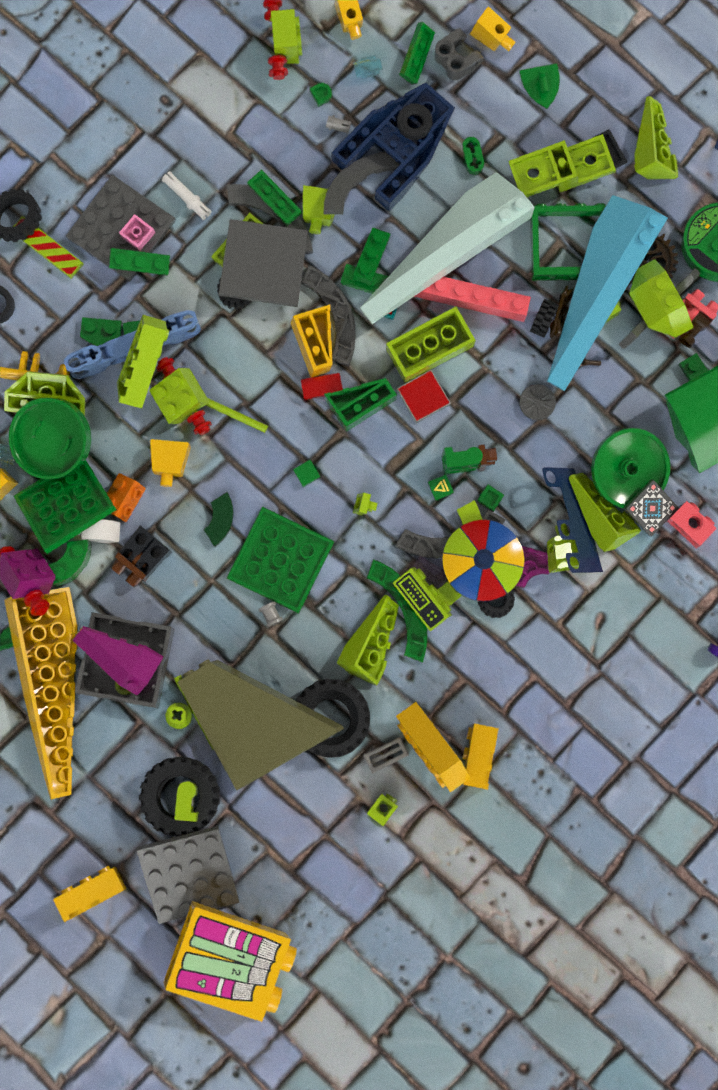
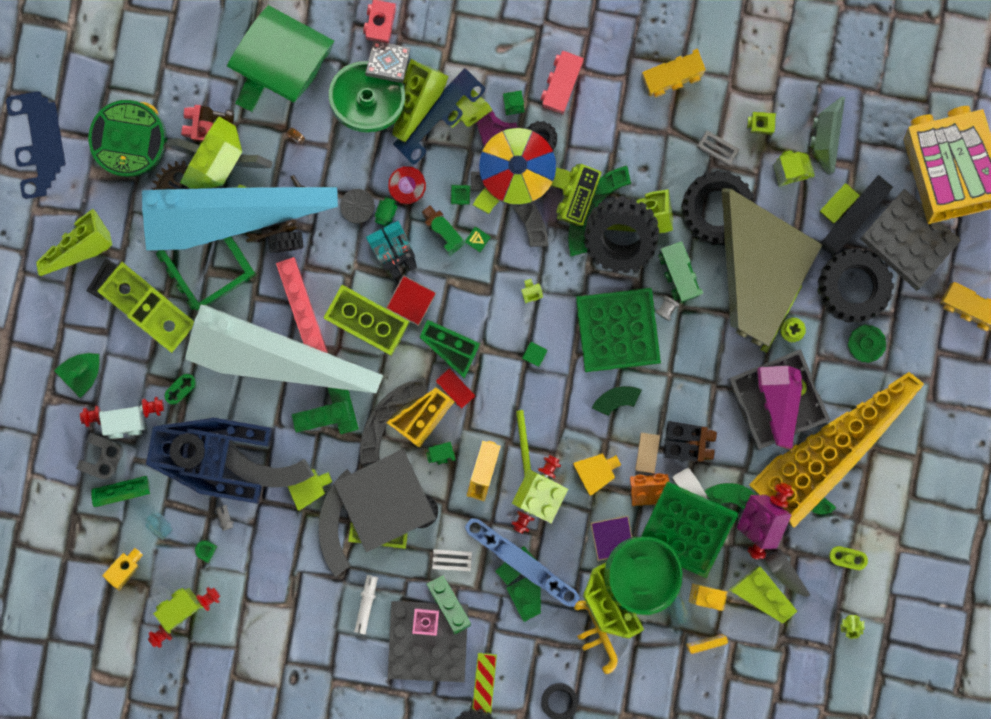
camera: 125 degrees left, 5 degrees up
lime wedge [117,314,169,409] -> none
lime leg [175,781,198,822] -> none
green plate [247,169,302,226] -> none
yellow brick [396,702,471,793] -> none
yellow torso [470,6,516,51] -> none
none -> light aqua brick [80,397,164,439]
none -> clear orange tile [286,127,305,145]
none -> hips [366,220,417,280]
none -> green brick [374,197,398,226]
none -> red tile [388,166,426,205]
none -> green brick [426,441,456,465]
none -> white tile [432,549,472,571]
none -> yellow slope [466,440,501,502]
none -> green brick [503,90,525,116]
none -> coral brick [540,50,584,114]
none -> black tyre [584,196,659,273]
none -> dark purple tile [590,516,632,561]
none -> tan tile [635,432,660,473]
none -> wedge [657,241,704,304]
none -> lime wedge [773,150,815,187]
none -> sand green wedge [810,97,845,175]
none -> lime tile [819,183,860,224]
none -> black beam [820,175,893,257]
none -> green tile [847,325,886,363]

